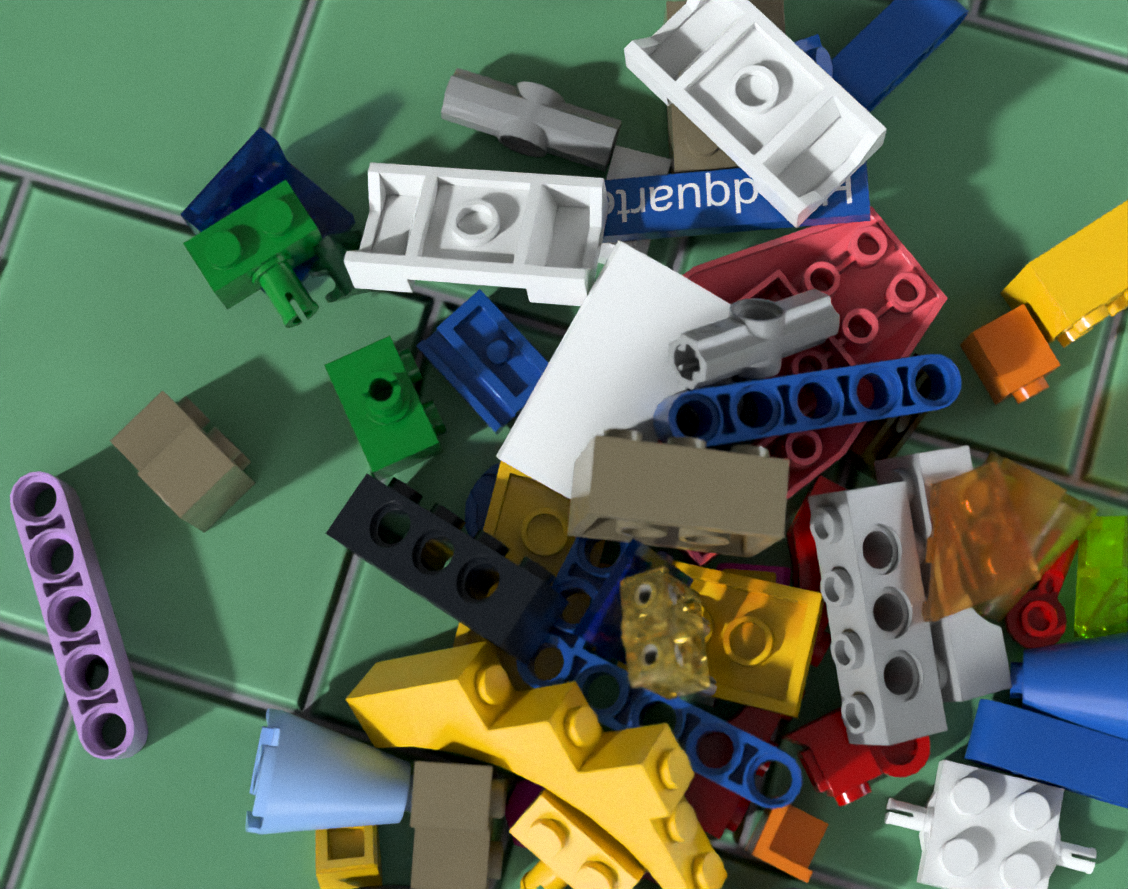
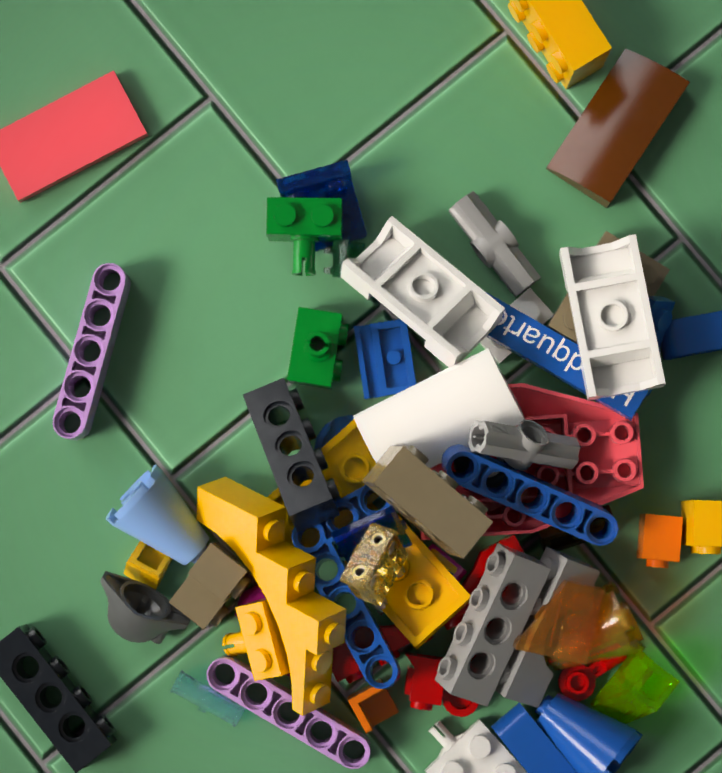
camera: 40 degrees right, 5 degrees up
dark tan brick [110,390,255,533] -> none

